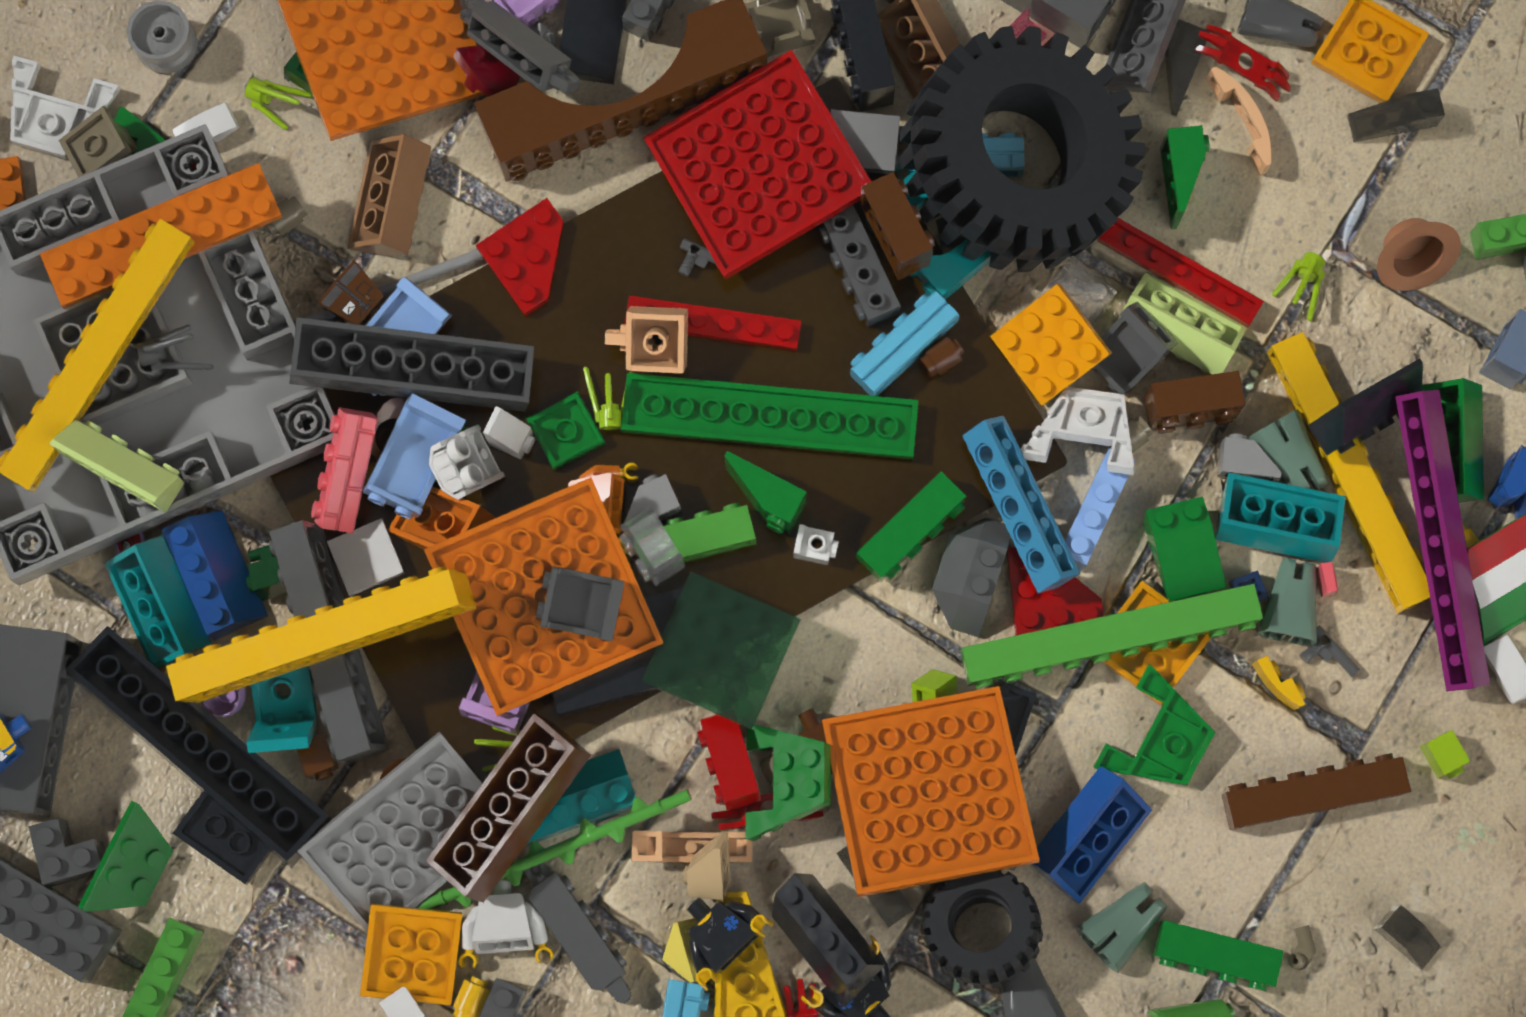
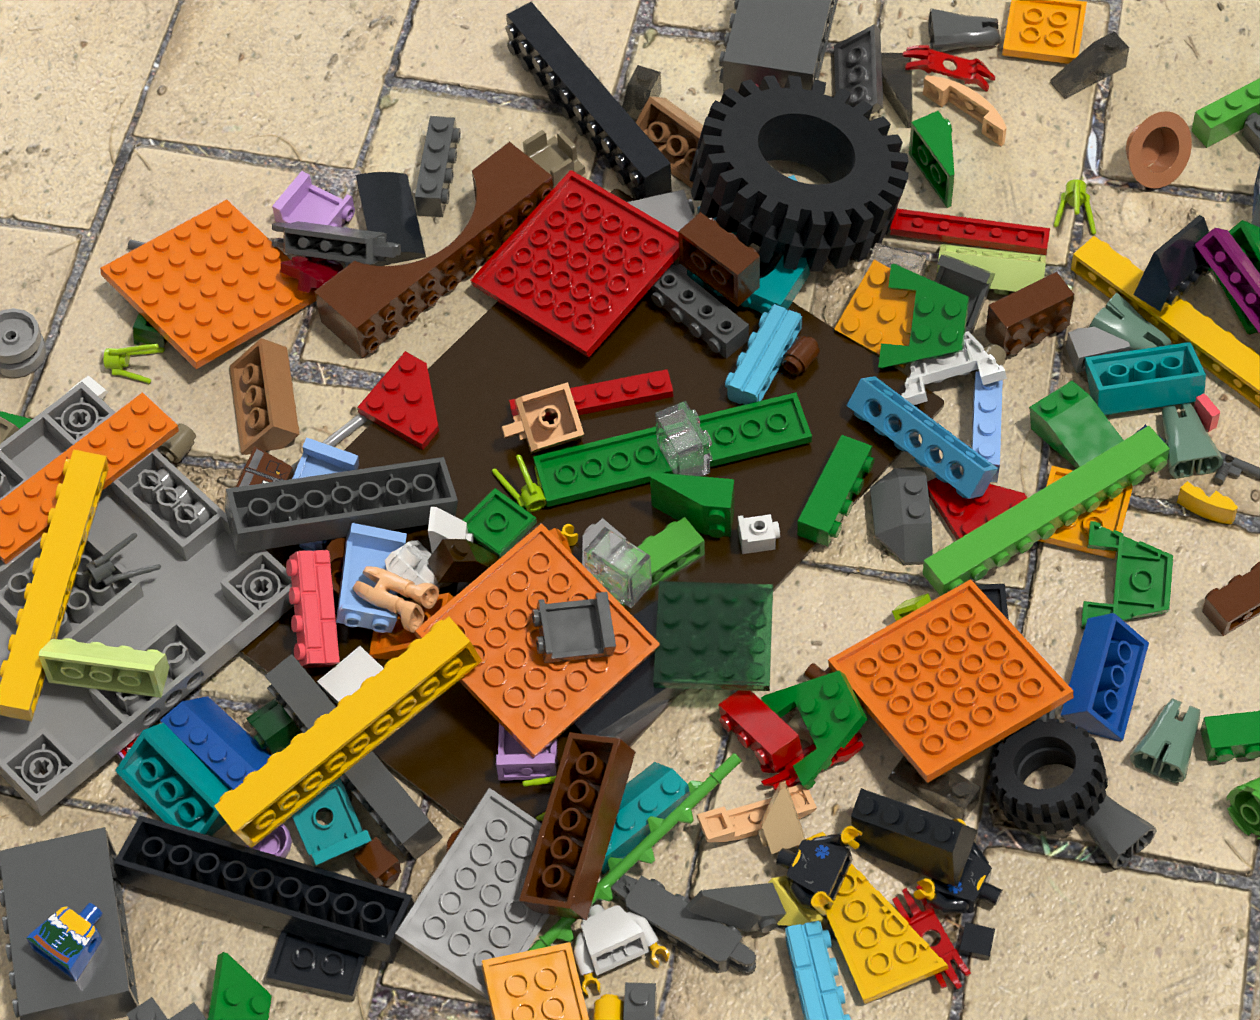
camera: 20 degrees left, 20 degrees down
dark grey hose [678,238,716,277] -> none
none -> light nougat piece [353,566,439,632]
none -> dark brown slope [427,539,499,583]
none -> clear brick [655,401,712,476]
none -> dark grey slope [686,883,786,933]
none -> green wing [878,264,969,369]

